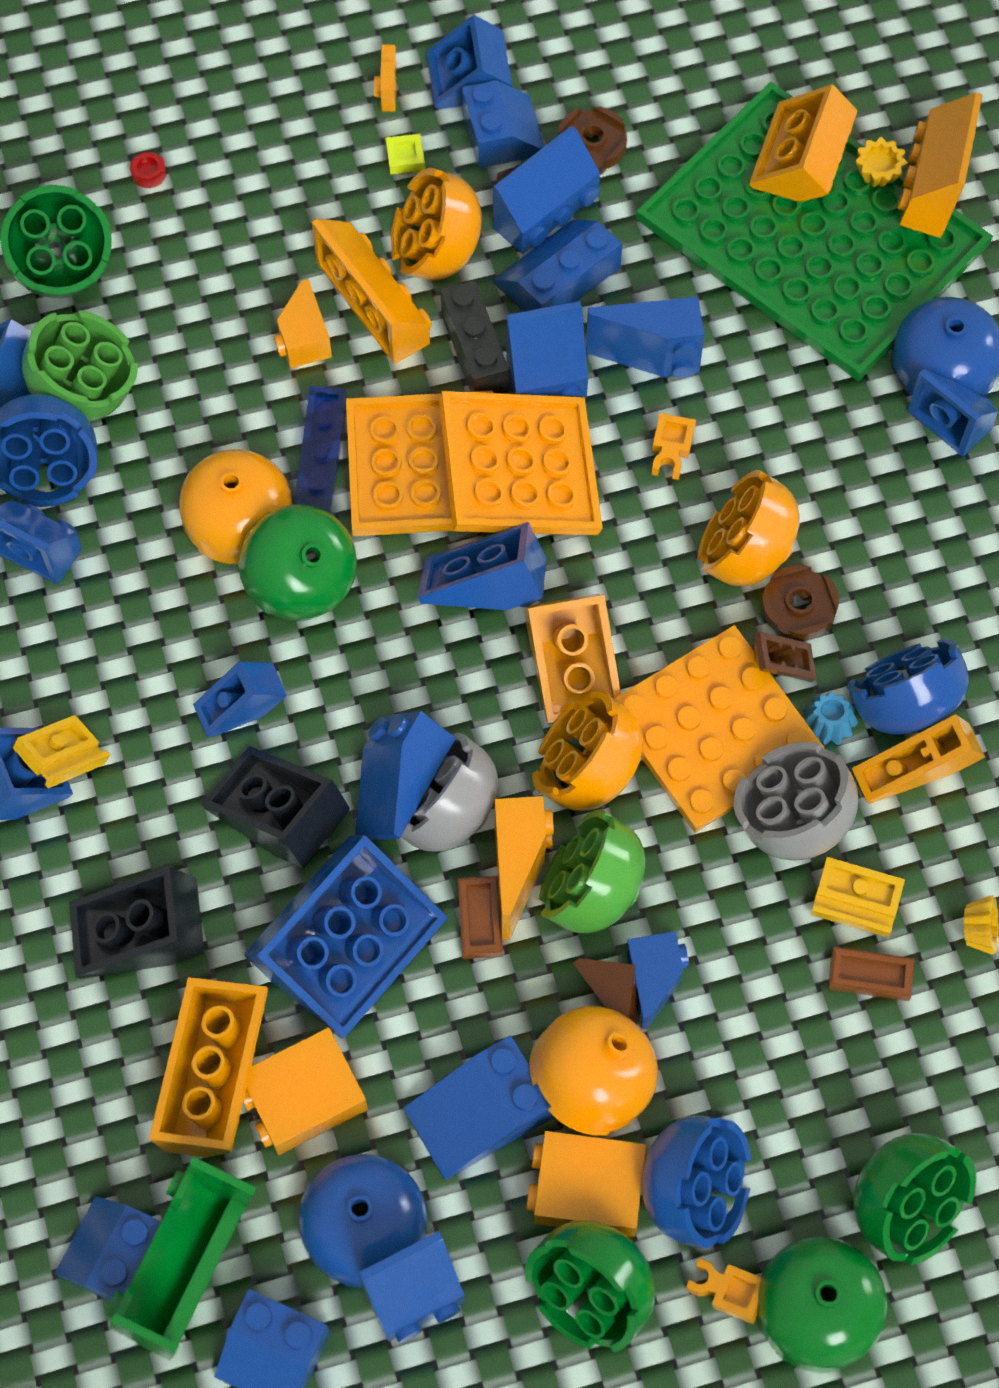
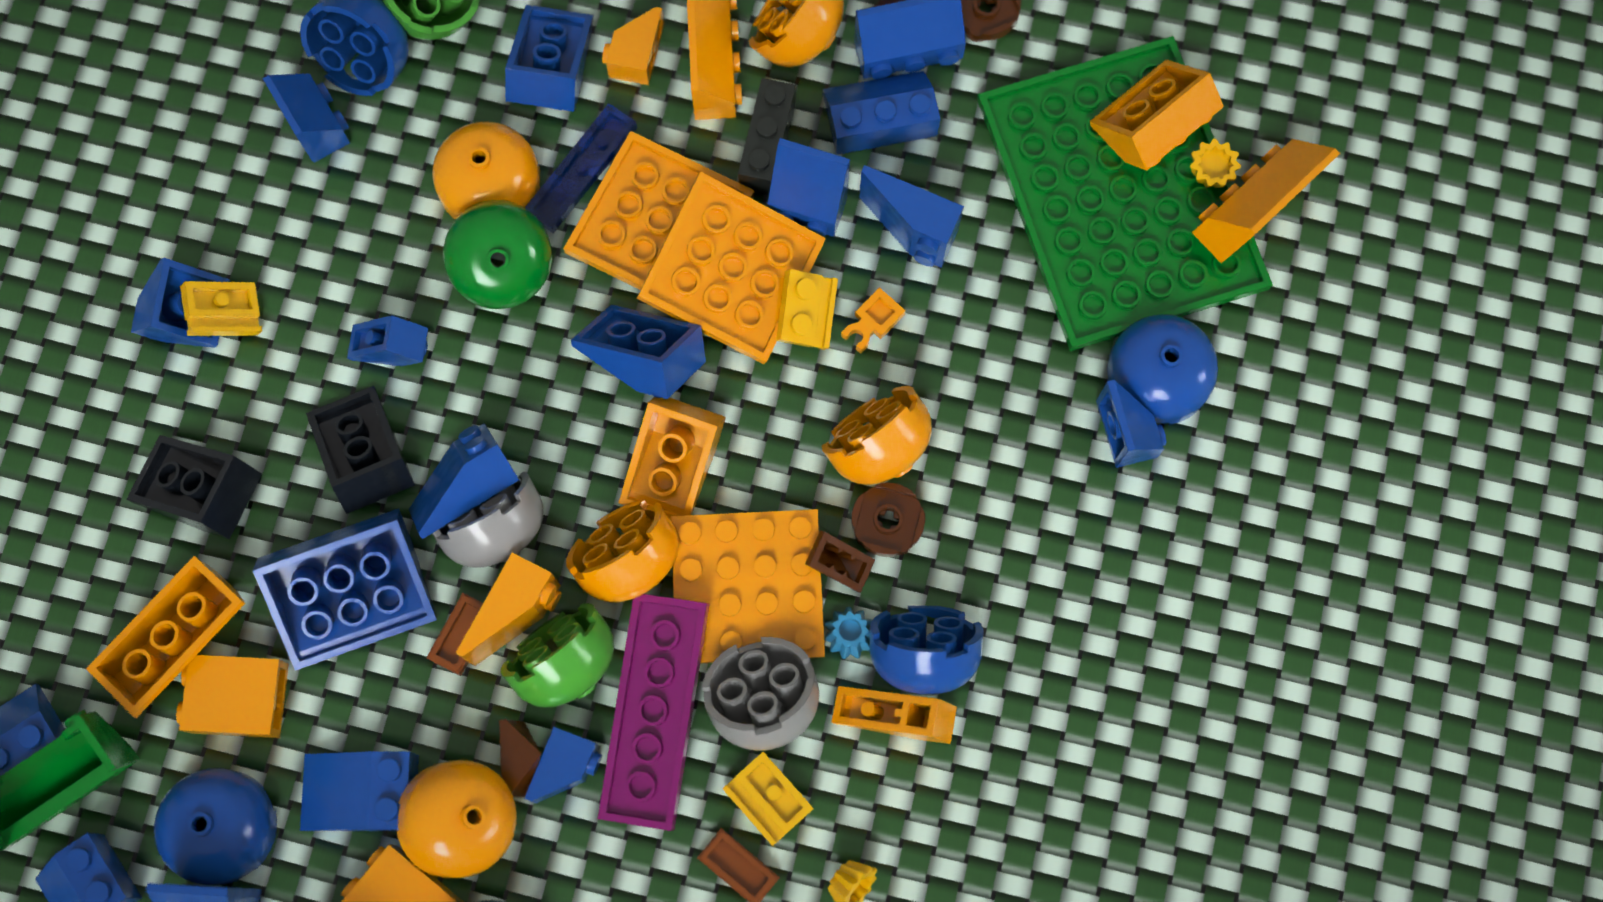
camera: 30 degrees right, 10 degrees up
none -> blue slope [505,5,593,112]
none -> magenta plate [598,594,710,831]
none -> yellow plate [776,269,838,350]

